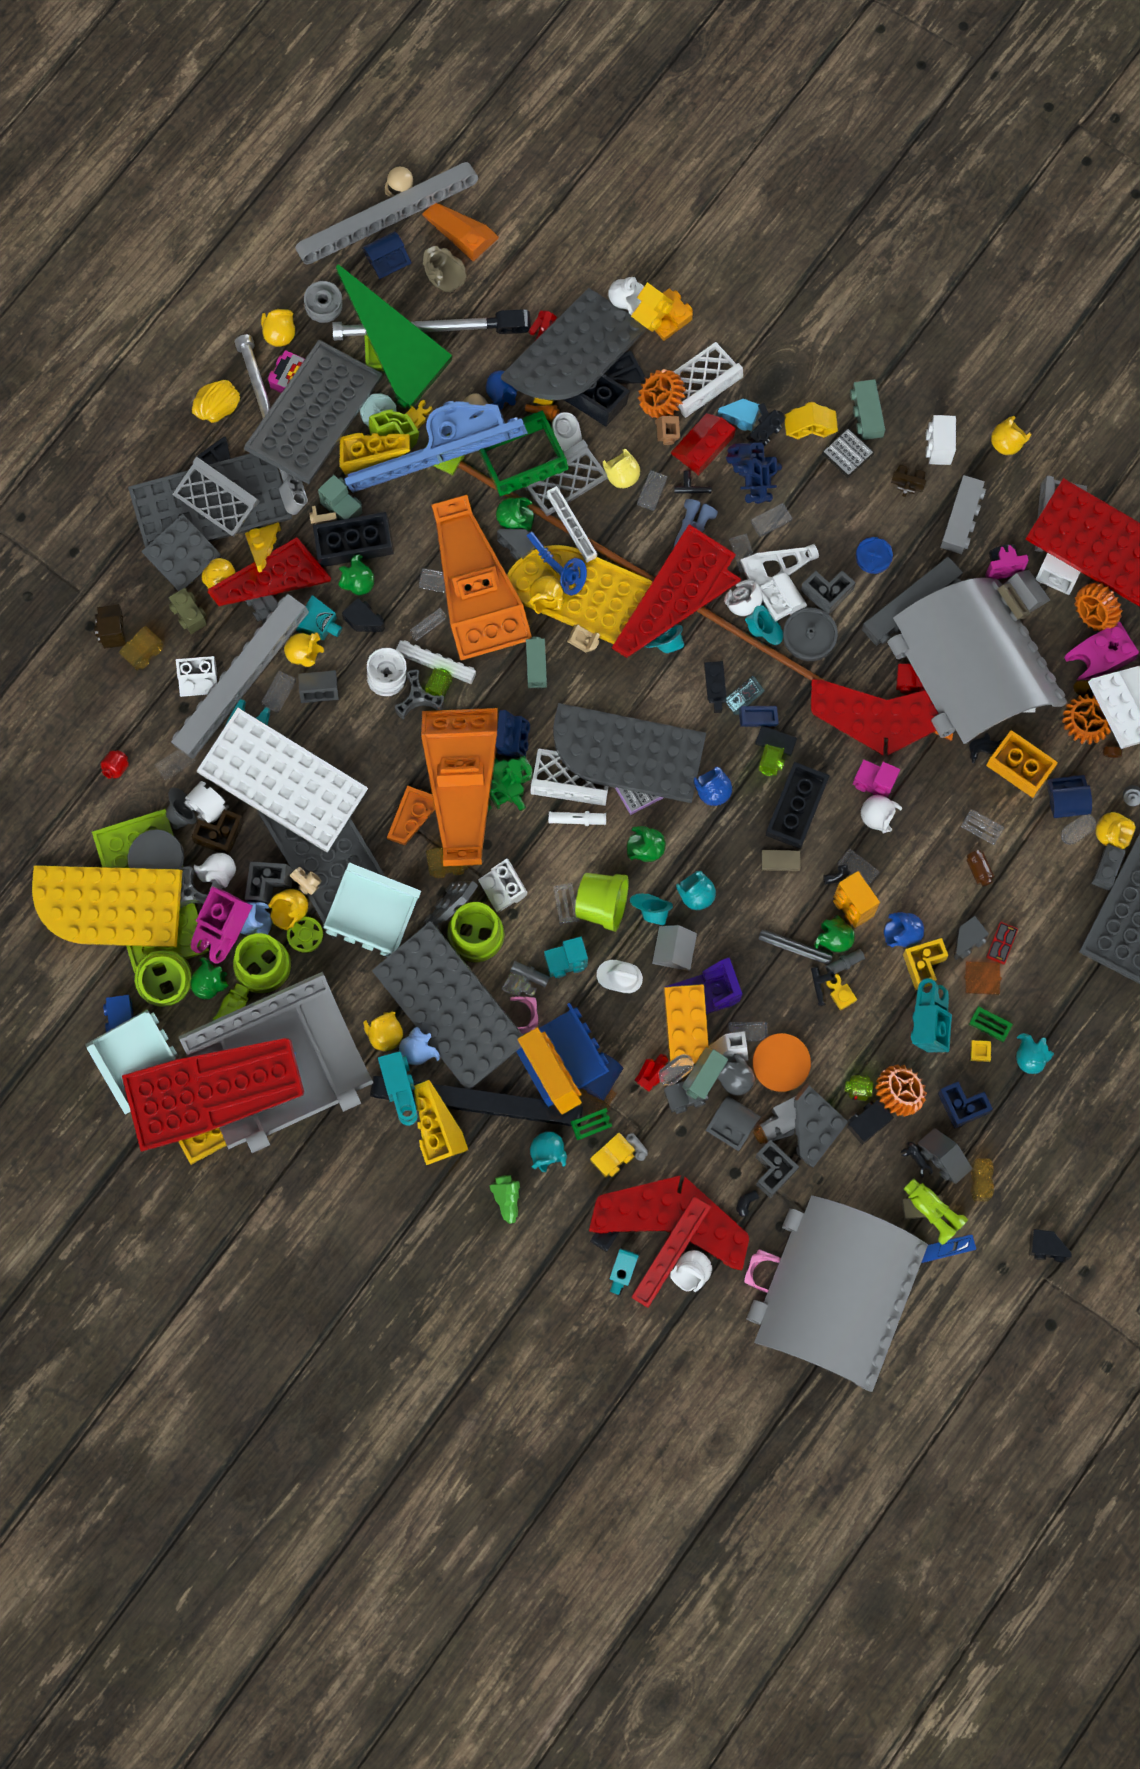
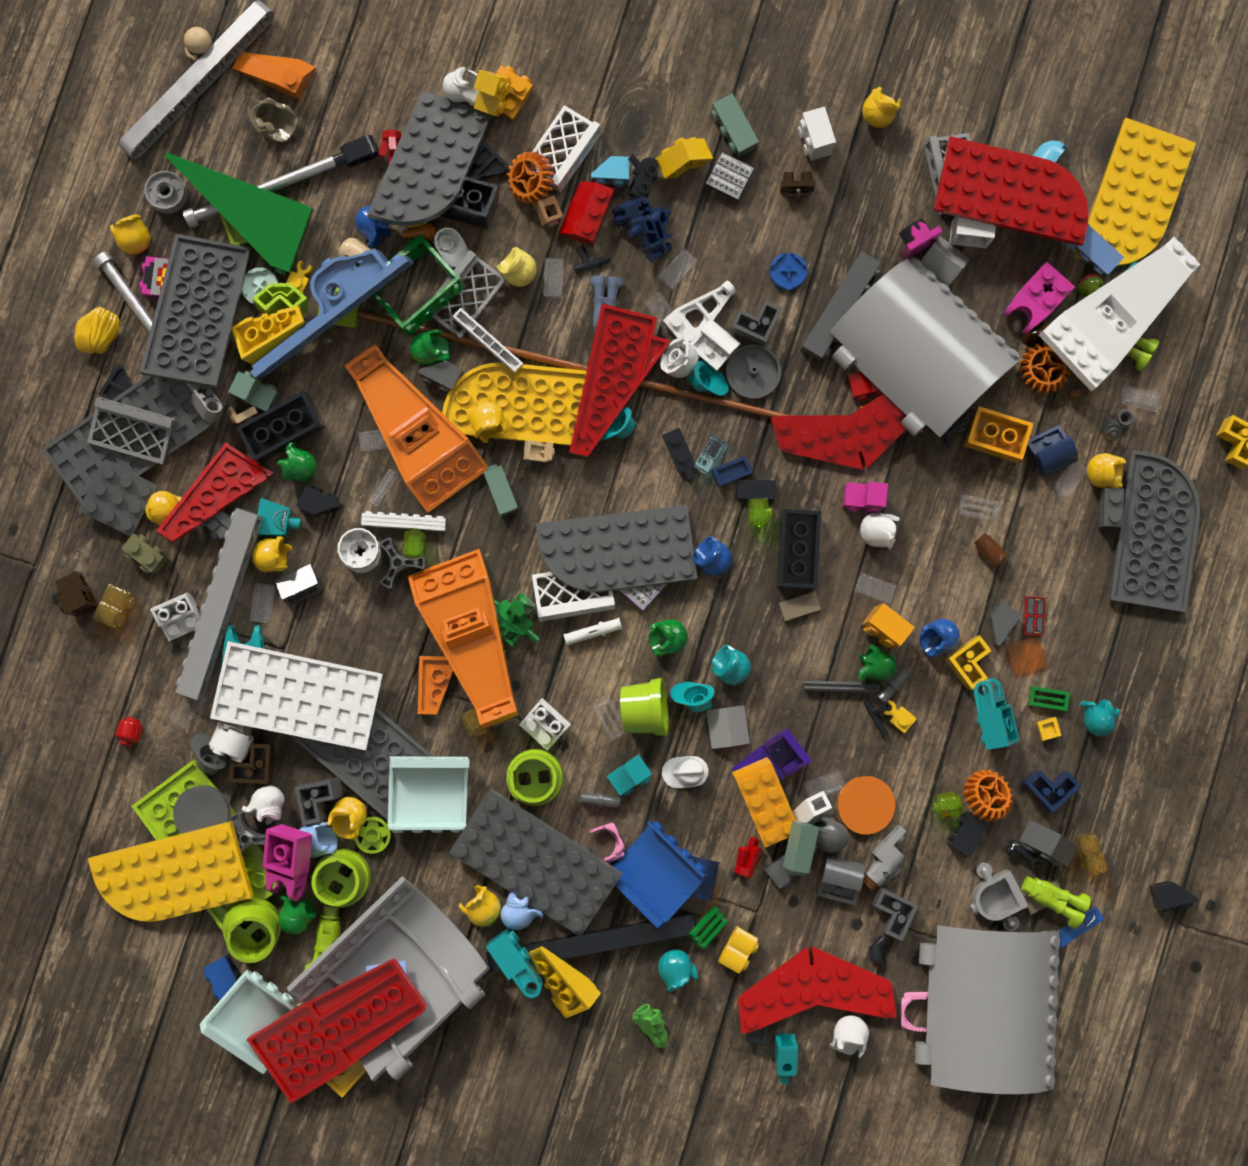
camera: 20 degrees left, 10 degrees up
yellow wing [245,522,281,572] -> none
tan plate [290,867,322,895] -> none
dark blue brick [362,231,412,280] -> none
dark grey plate [422,881,478,928] -> none
dark blue brick [496,710,530,758] -> none
clear plate [502,973,537,996] -> none
light orange brick [517,1027,582,1115] -> none
blue dish [527,531,587,595] -> none
light grey arm [626,1133,648,1161] -> none
red plate [631,1196,711,1308] -> none
clear tile [658,1054,694,1086] -> none
dark grey plate [794,1084,848,1168] -> none
black arm [823,865,850,885] -> none
light grey brick [940,475,986,554] -> none
dark tan tile [997,583,1031,620] -> none
orange gear [1074,582,1123,632] -> none
none -> light grey piece [969,862,1028,931]

